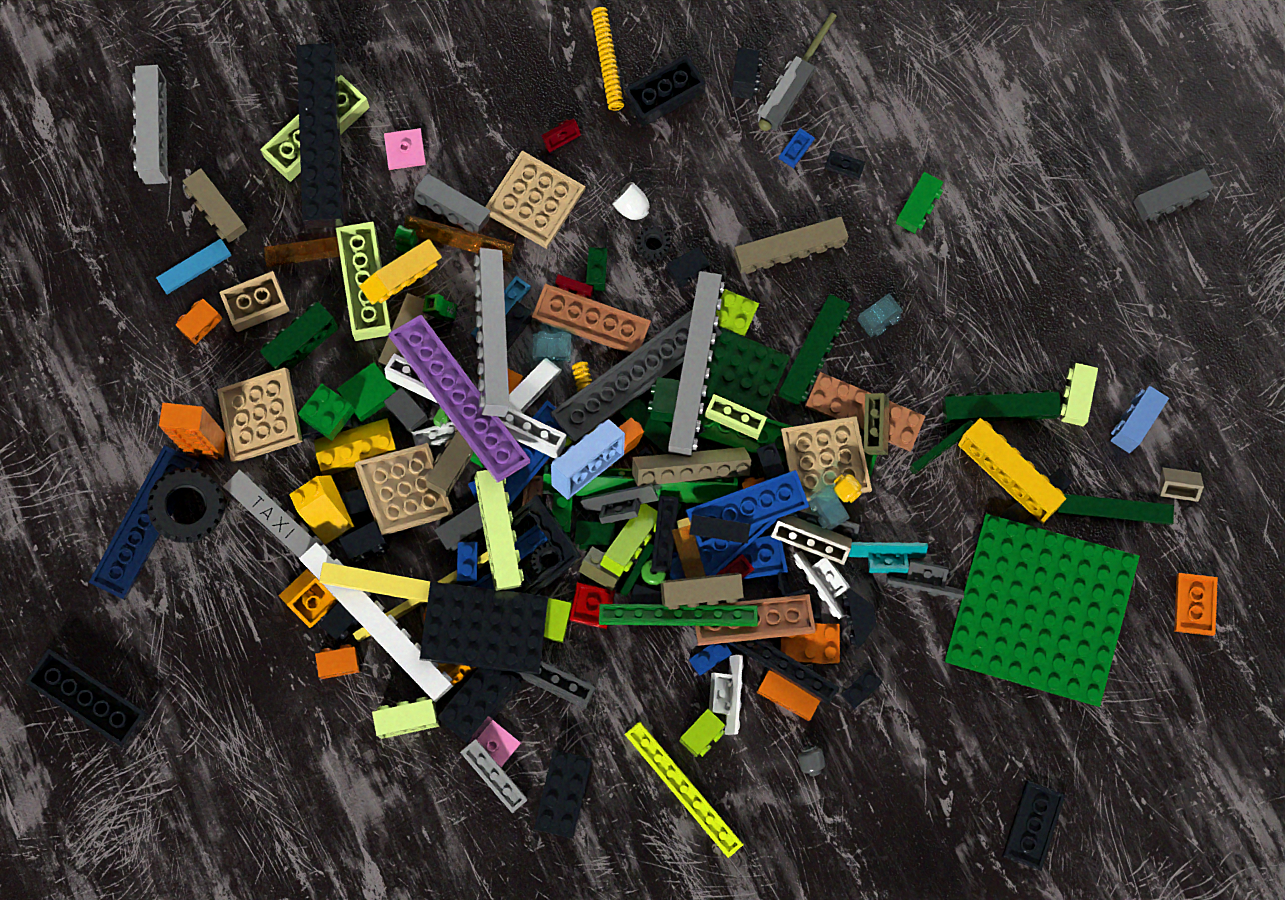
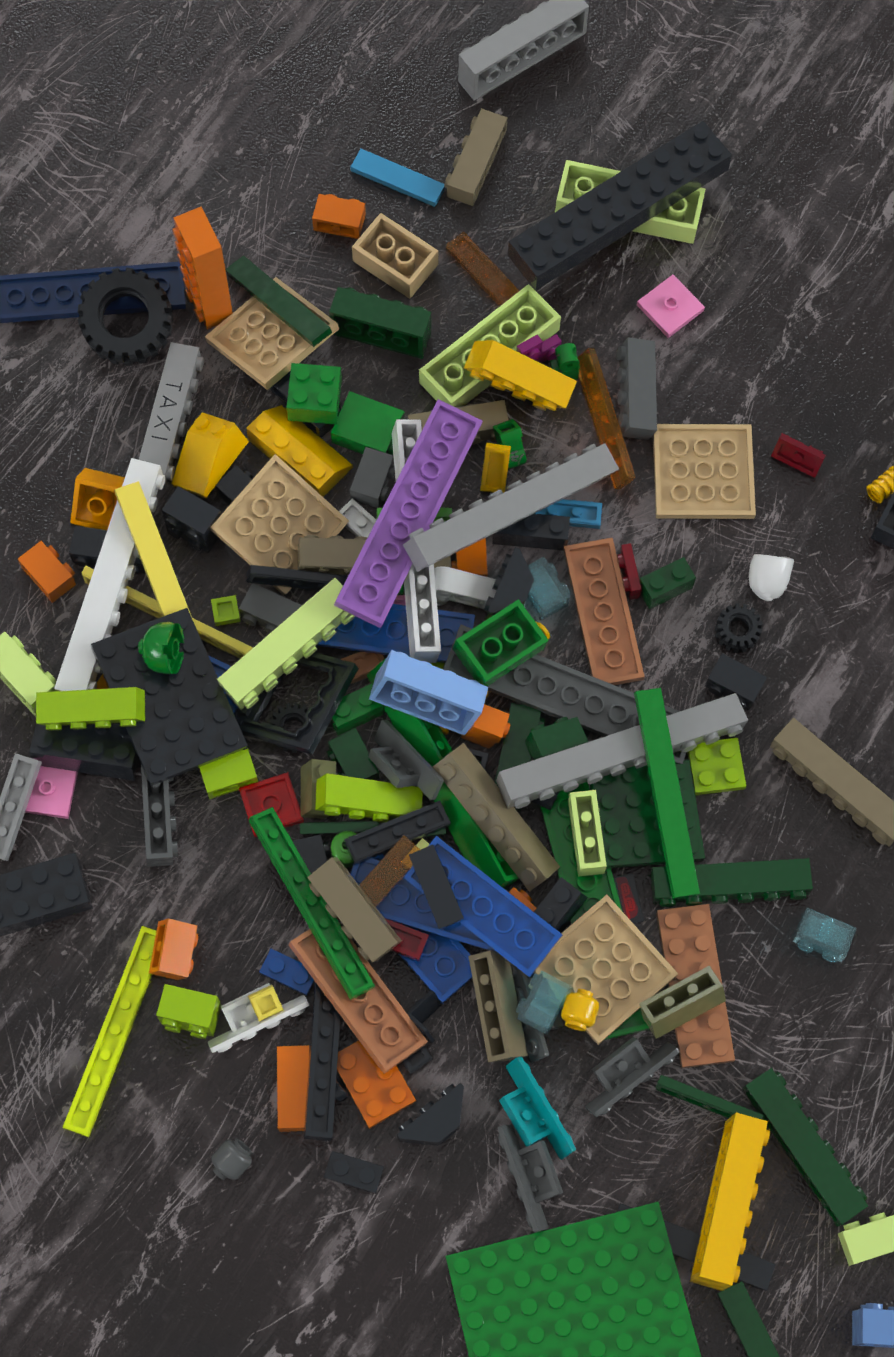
camera: 60 degrees right, 5 degrees down
blue plate [457,542,478,582] -> none
blue plate [514,524,548,561] -> none
white bracket [793,551,850,619] -> none
none -> lime brick [36,687,145,730]
none -> green cylinder [138,622,184,674]
none -> orange brick [149,918,198,980]
none -> lime plate [211,595,240,626]
none -> dark green tile [225,255,332,347]
none -> black tile [246,565,348,590]
none -> light yellow tile [248,985,283,1022]
none -> green brick [452,599,549,686]
none -> yellow tile [480,443,511,493]
none -> black slope [483,547,534,621]
none -> magenta plate [516,334,562,363]
none -> dark grey bracket [585,1037,680,1117]
none -> sticker [614,874,644,924]
none -> green tile [634,688,700,899]

